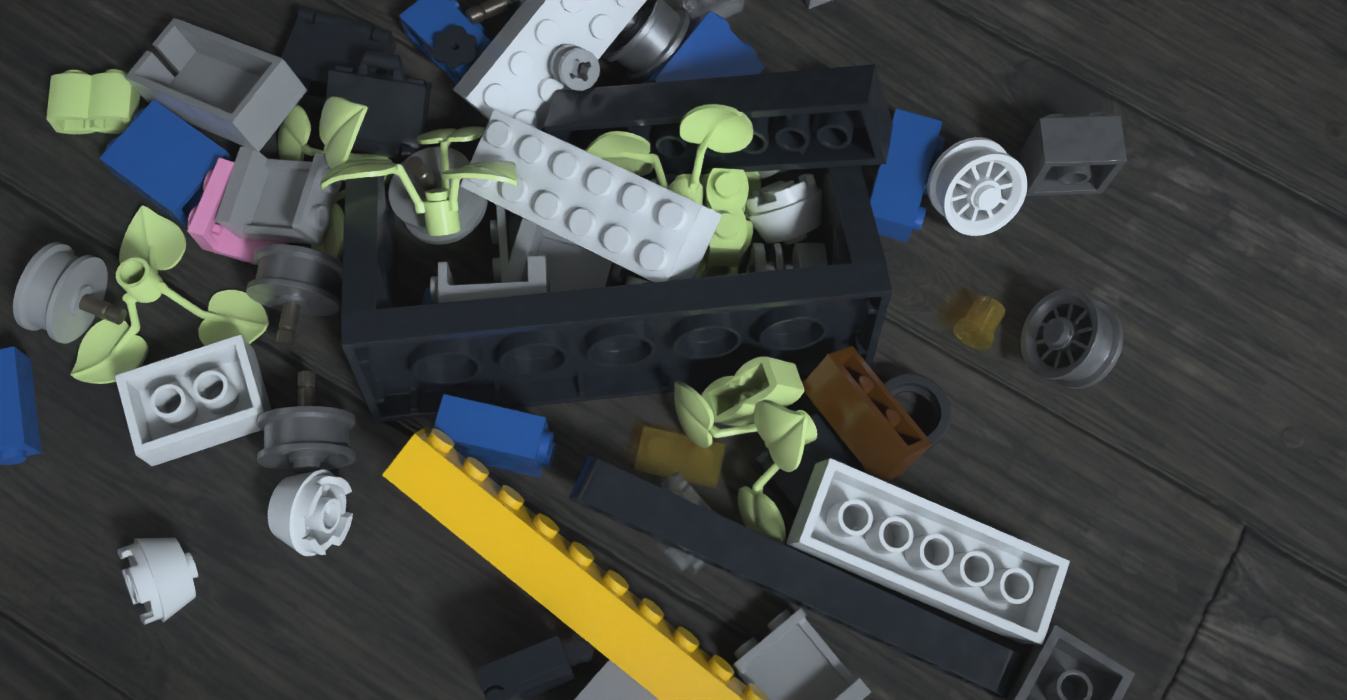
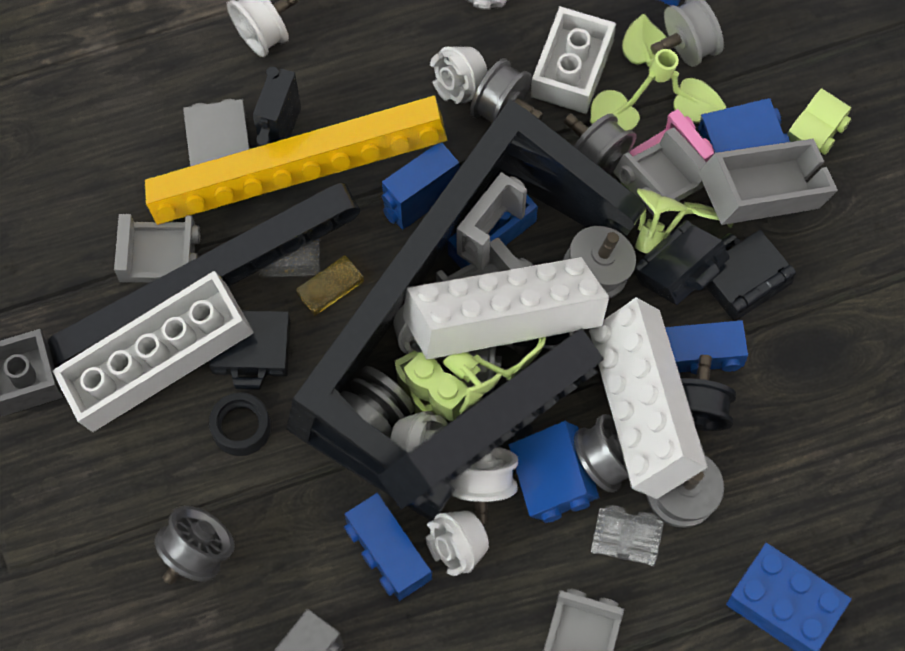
camera: 135 degrees right, 5 degrees down
yellowish green plant [320,126,518,236] -> none
black plant [432,26,477,69] -> none
light grey wheel [550,44,600,91] -> none
yellowish green plant [674,381,817,545] -> none
yellowish green brick [701,357,805,427] -> none
reddish brown brick [802,346,932,482] -> none
white wheel [927,137,1027,236] -> none
clear yellow bush [953,296,1005,351] -> none

